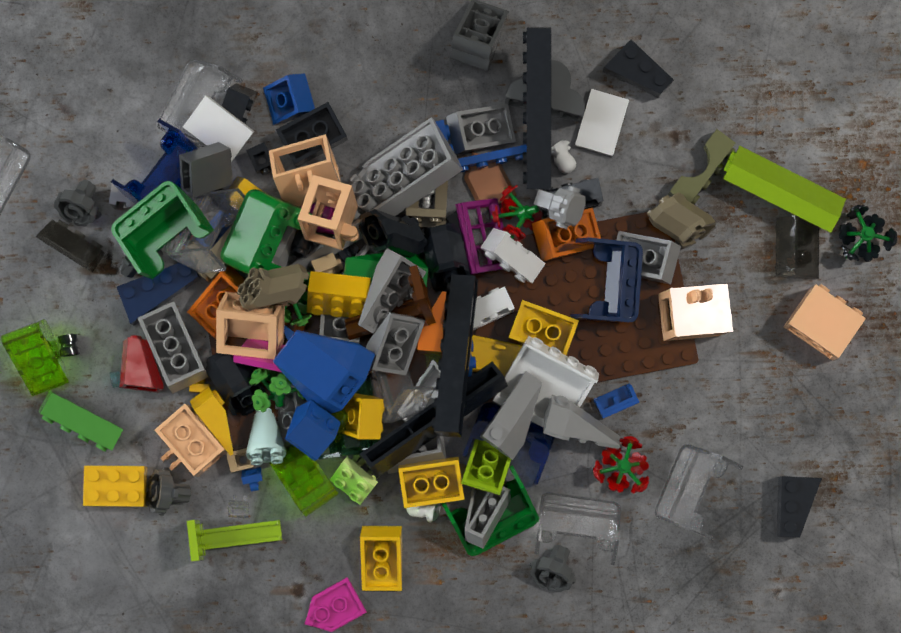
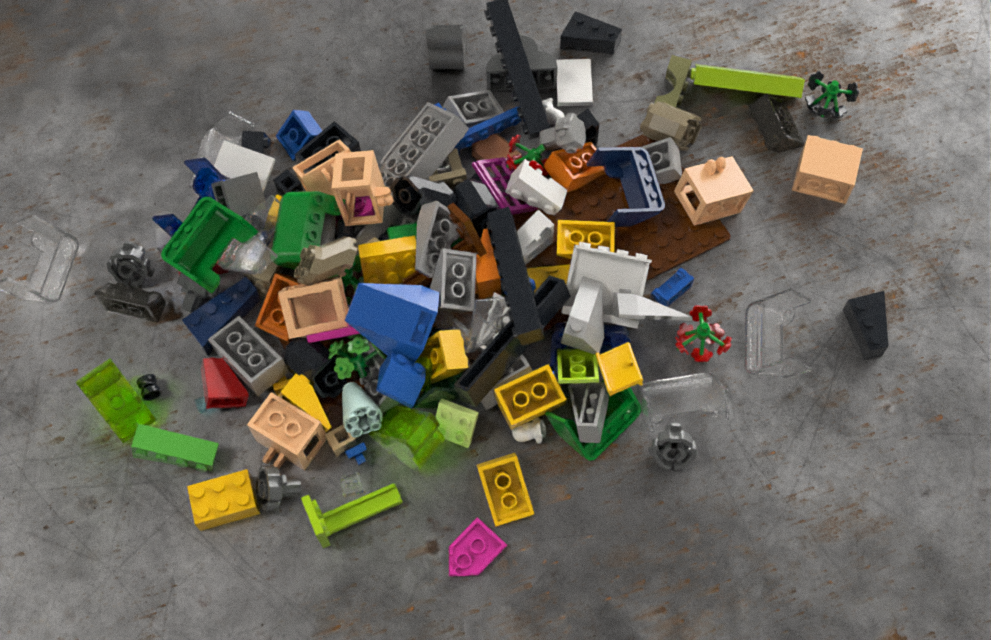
camera: 15 degrees left, 20 degrees down
none -> yellow door [595,342,643,396]

